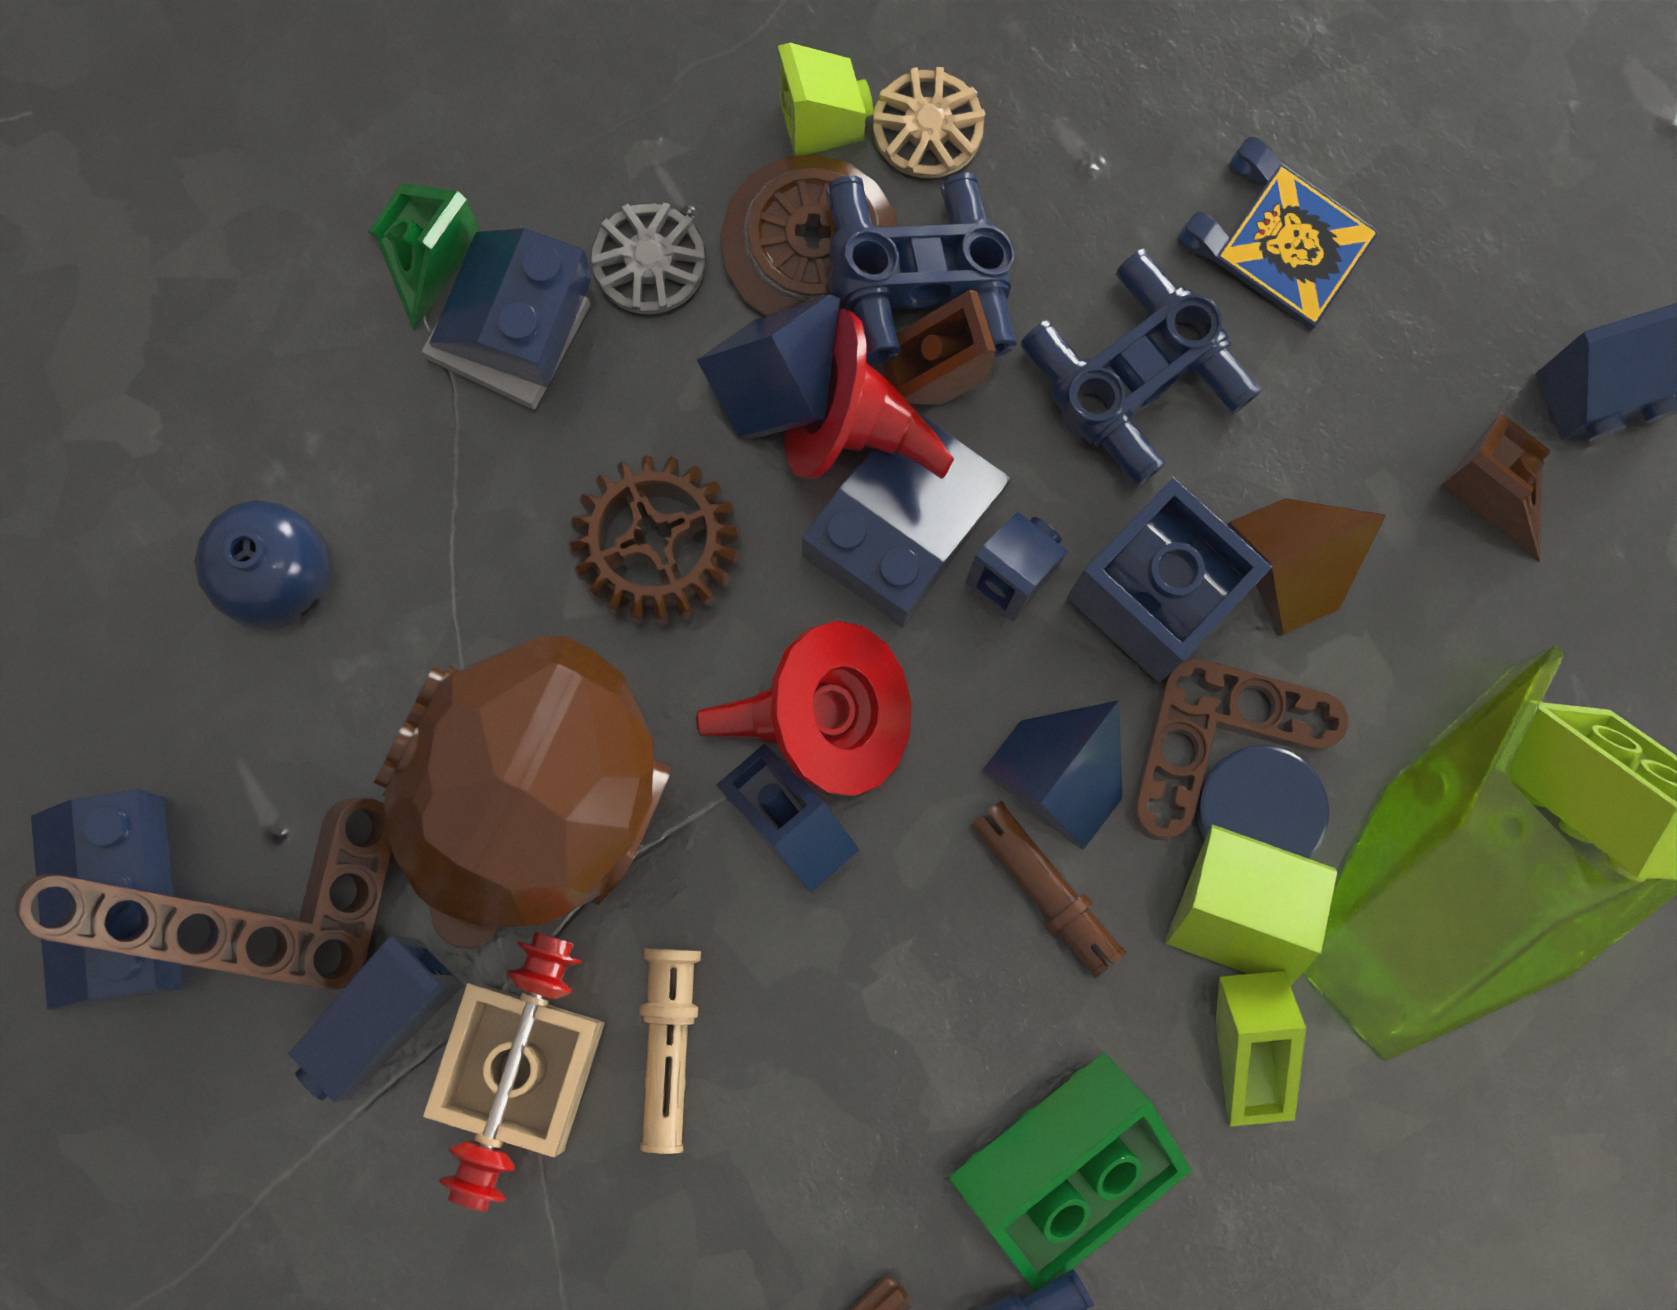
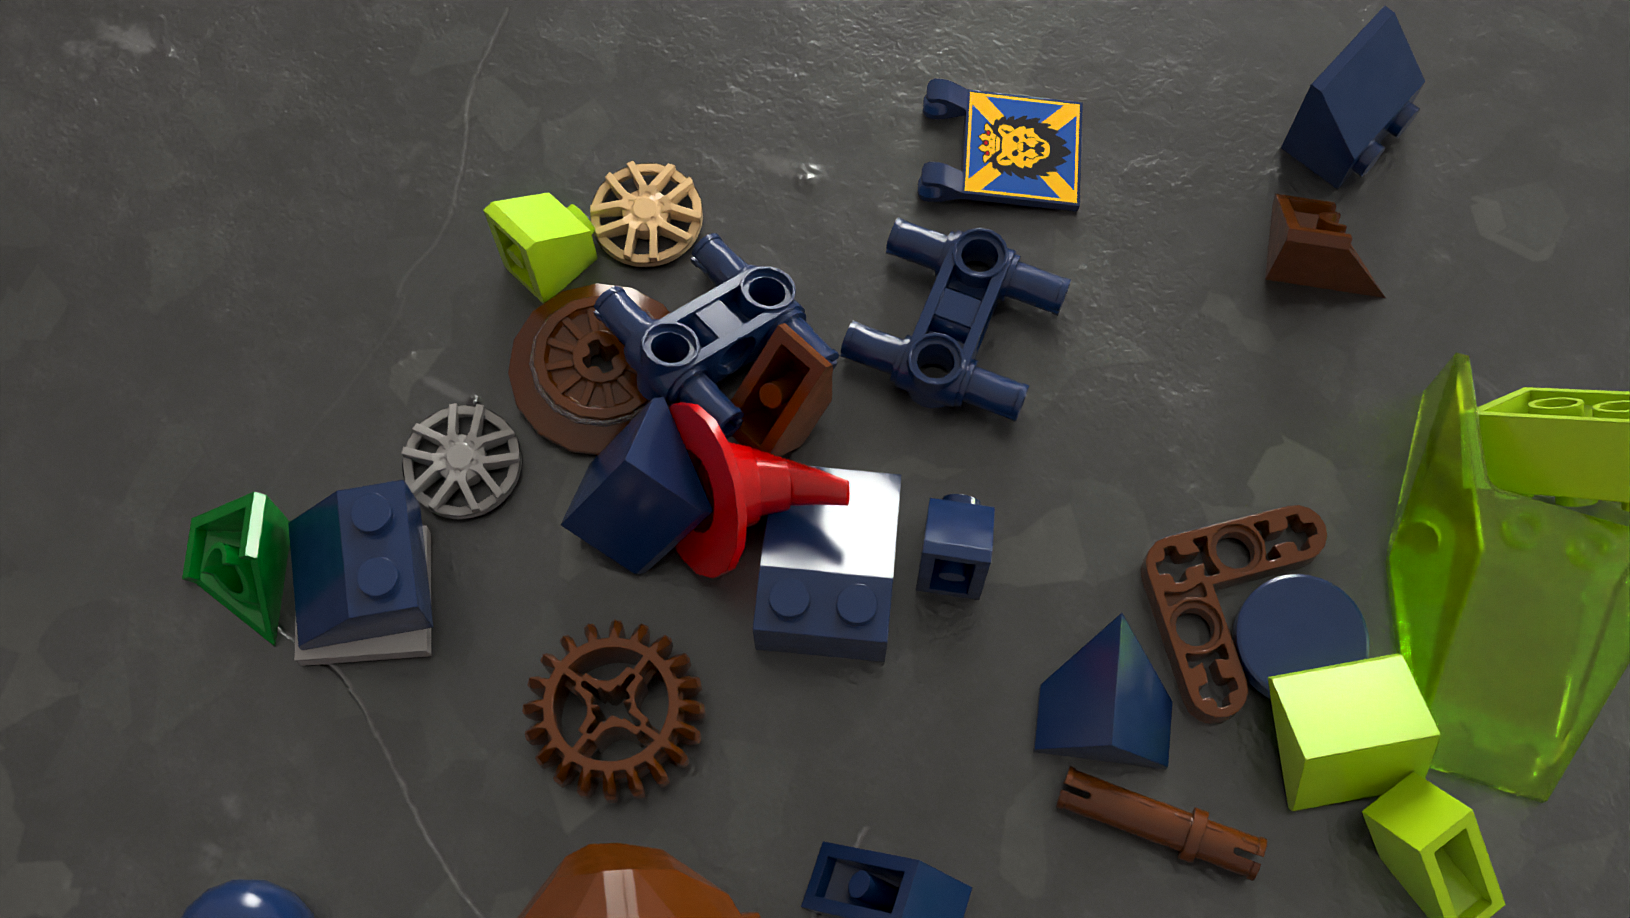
camera: 25 degrees left, 10 degrees down
red piece [696,621,912,796] -> none
dark blue brick [1066,477,1272,683] -> none
reddish brown slope [1227,498,1386,636] -> none

